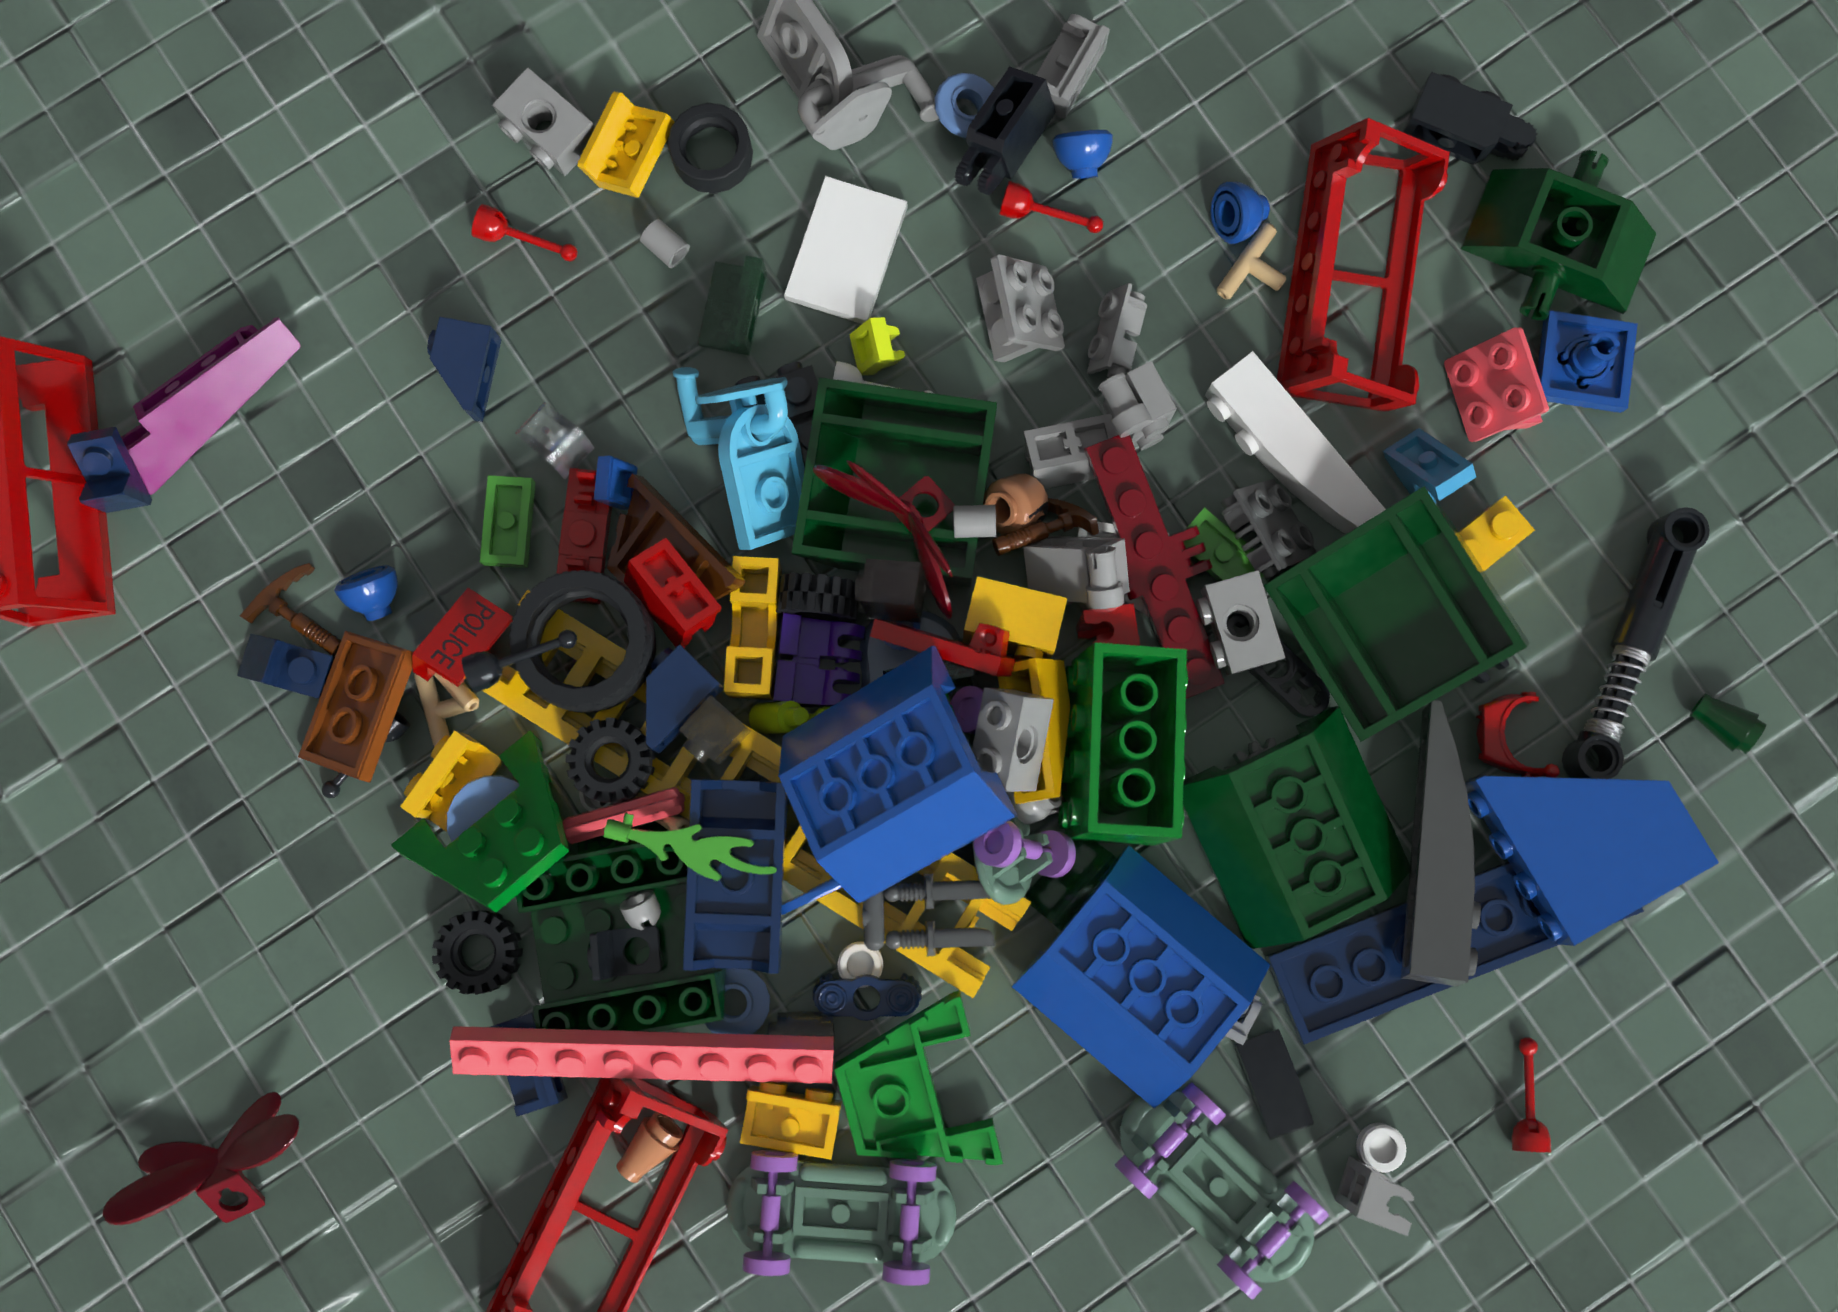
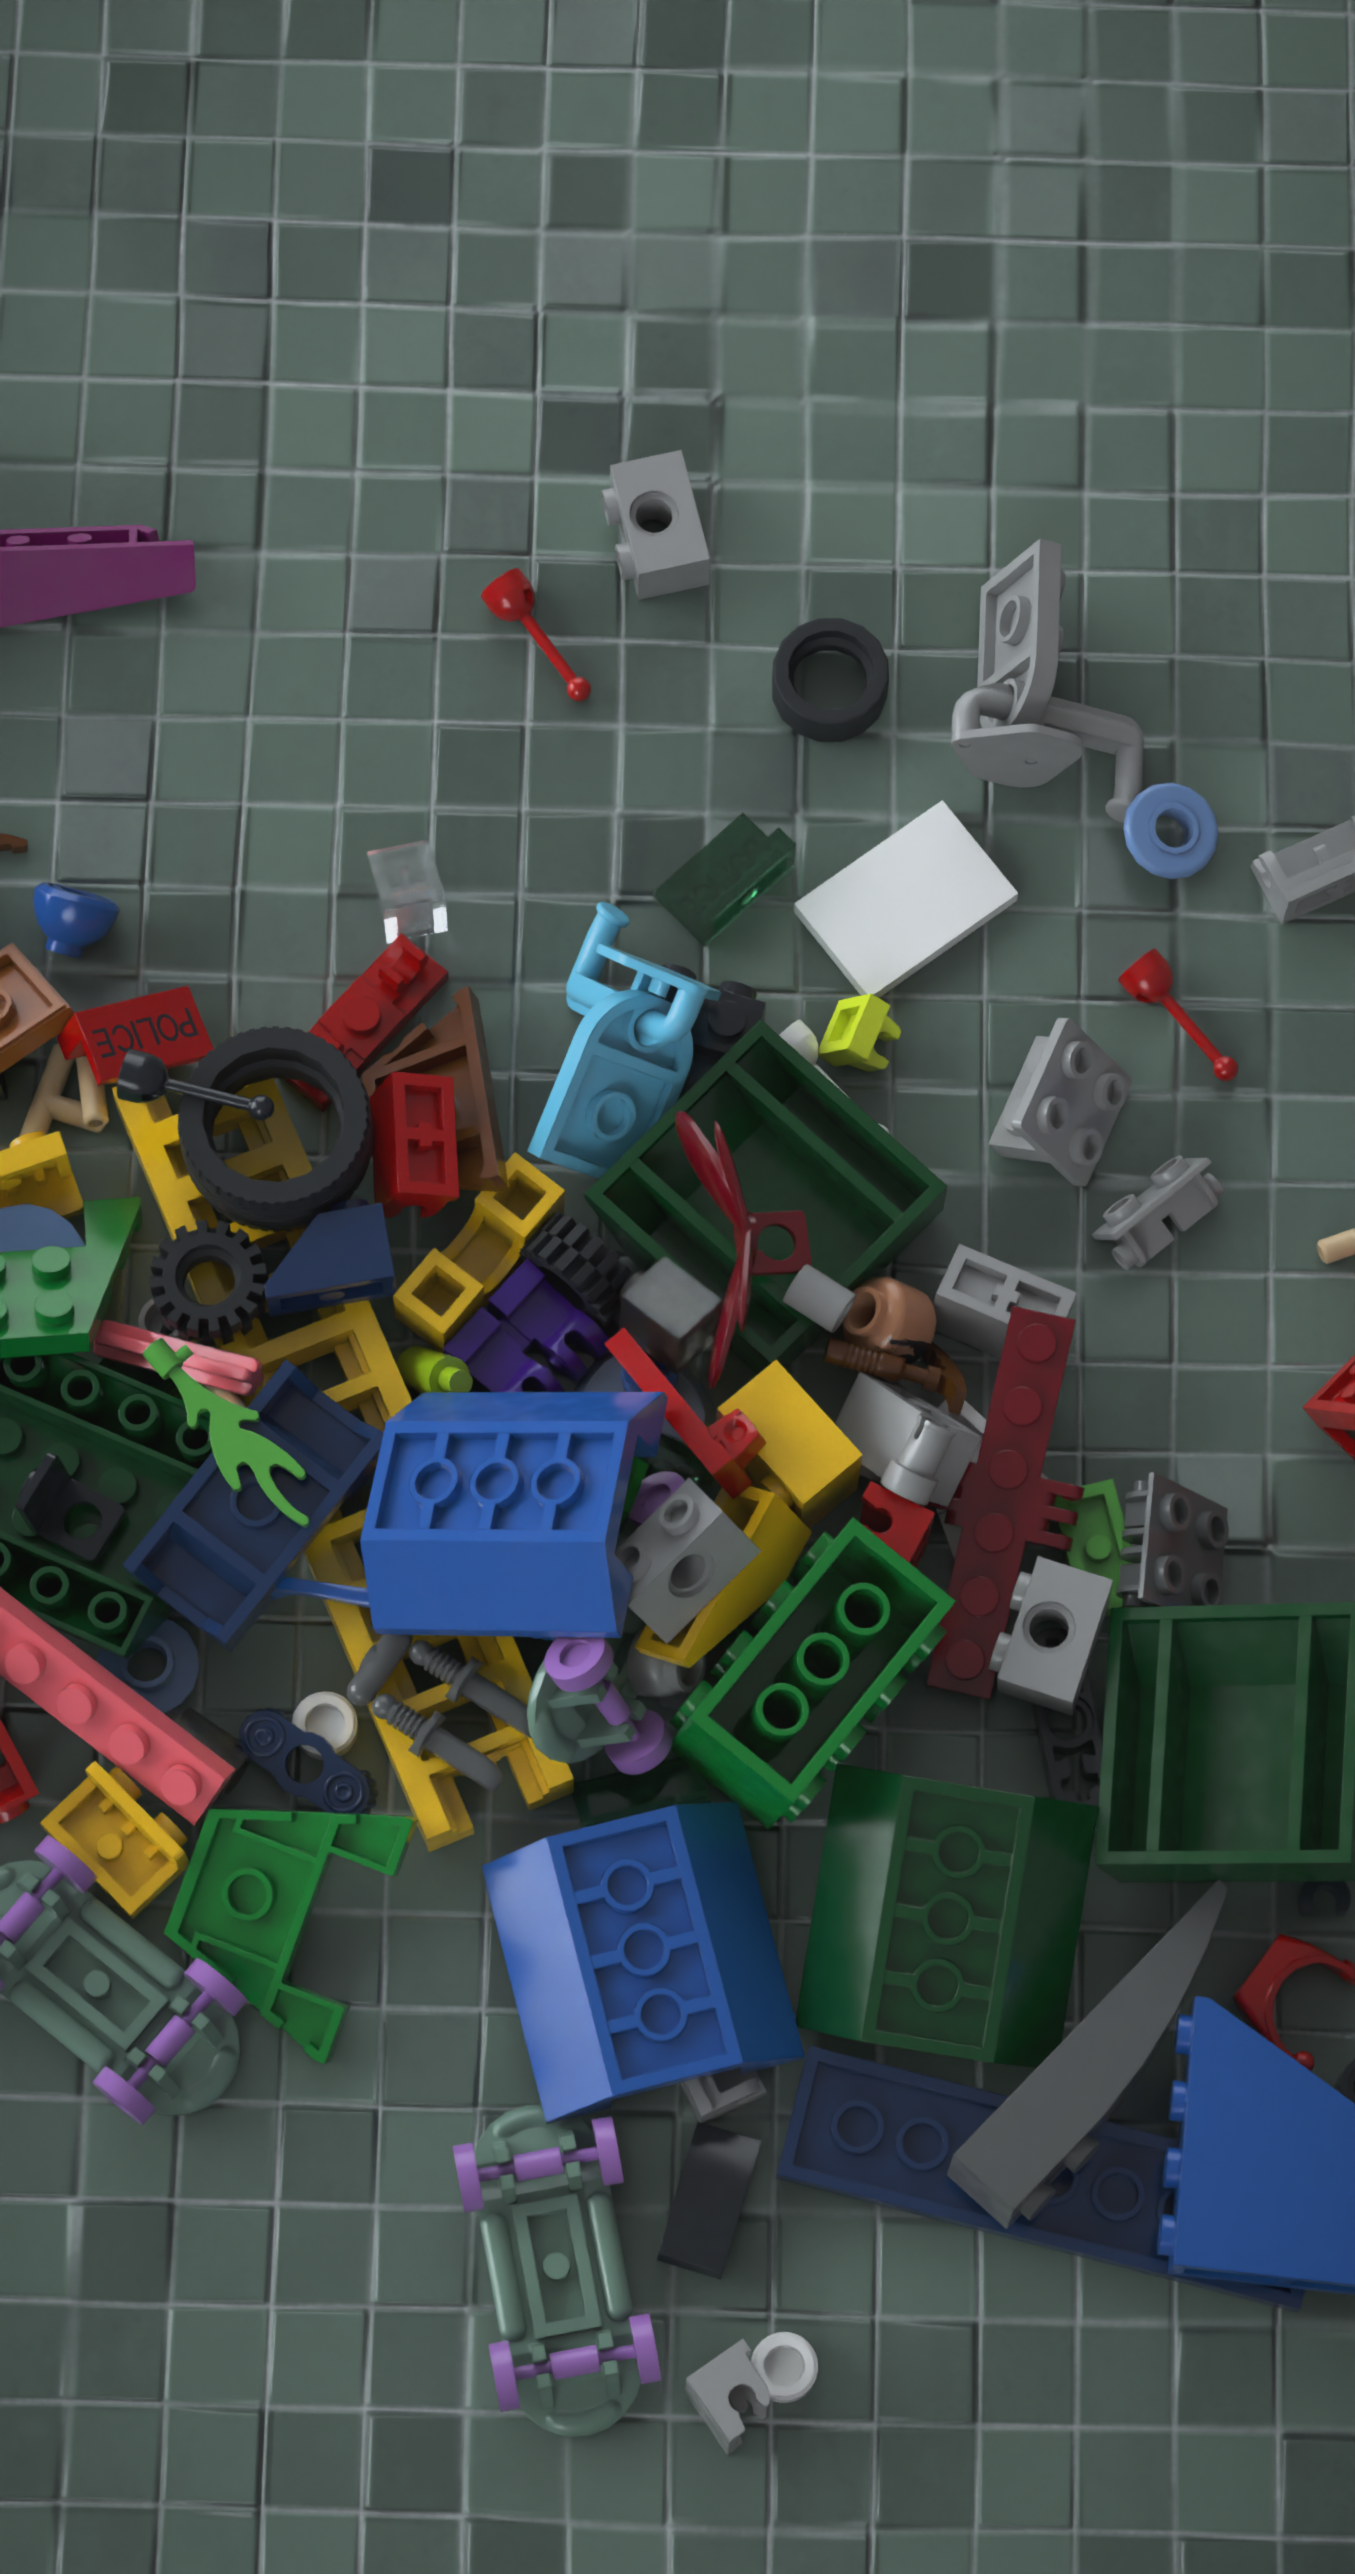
camera: 30 degrees right, 10 degrees down
dark blue slope [427,317,502,422] -> none
bright green plate [480,475,536,568] -> none
yellow bracket [578,91,675,198] -> none
blue tile [594,456,638,510] -> none
light grey hinge [619,890,661,930] -> none
light grey hinge [640,219,690,268] -> none
clear smoke brick [679,695,751,765] -> none
black hinge [955,66,1056,195] -> none
blue brick [1052,130,1113,179] -> none
light grey hinge [1098,361,1177,450] -> none
white slope [1205,351,1386,534] -> none
red hinge [1512,1037,1551,1153] -> none

